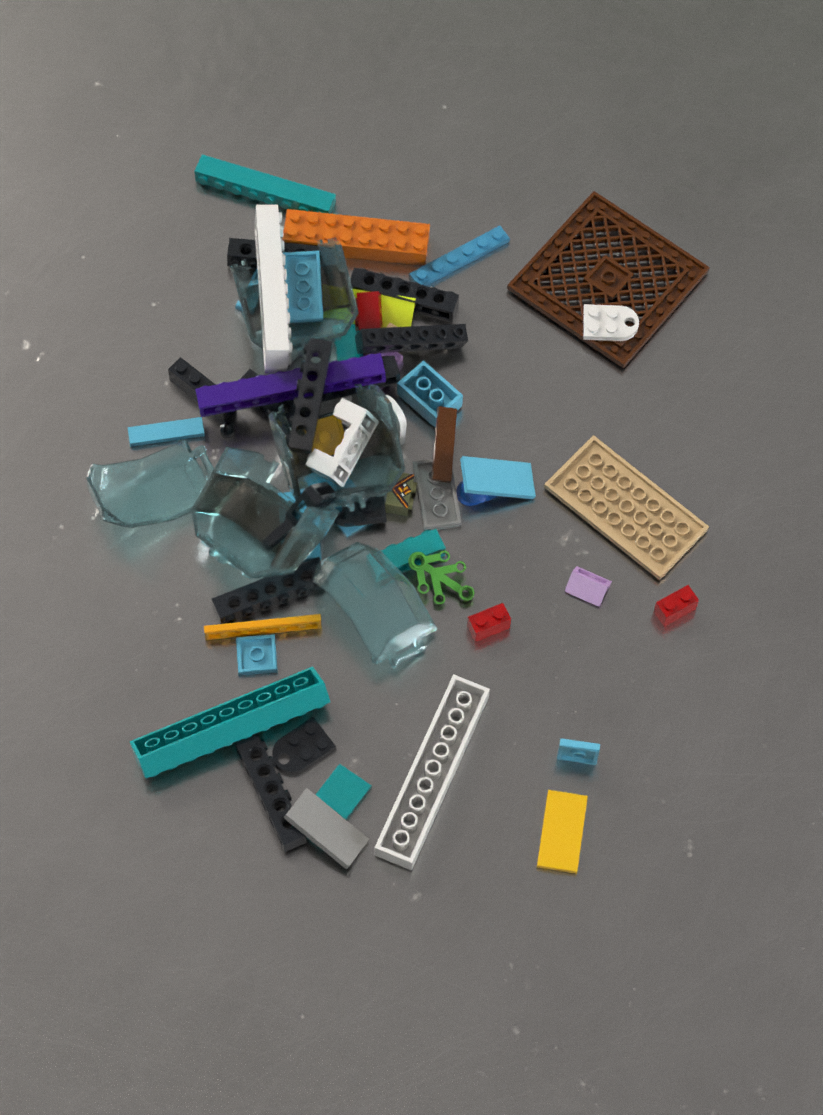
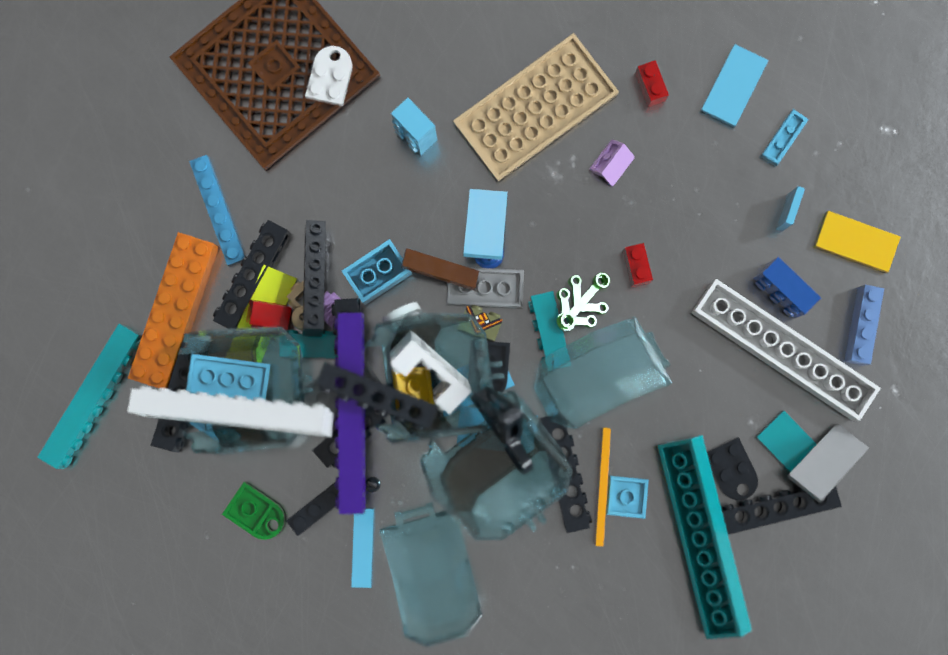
camera: 70 degrees left, 20 degrees up
none -> green plate [222,482,285,540]
none -> medium azure brick [391,98,437,155]
none -> medium azure tile [701,44,769,127]
none -> blue brick [753,257,821,318]
none -> medium azure tile [761,109,809,166]
none -> medium blue brick [844,285,884,366]

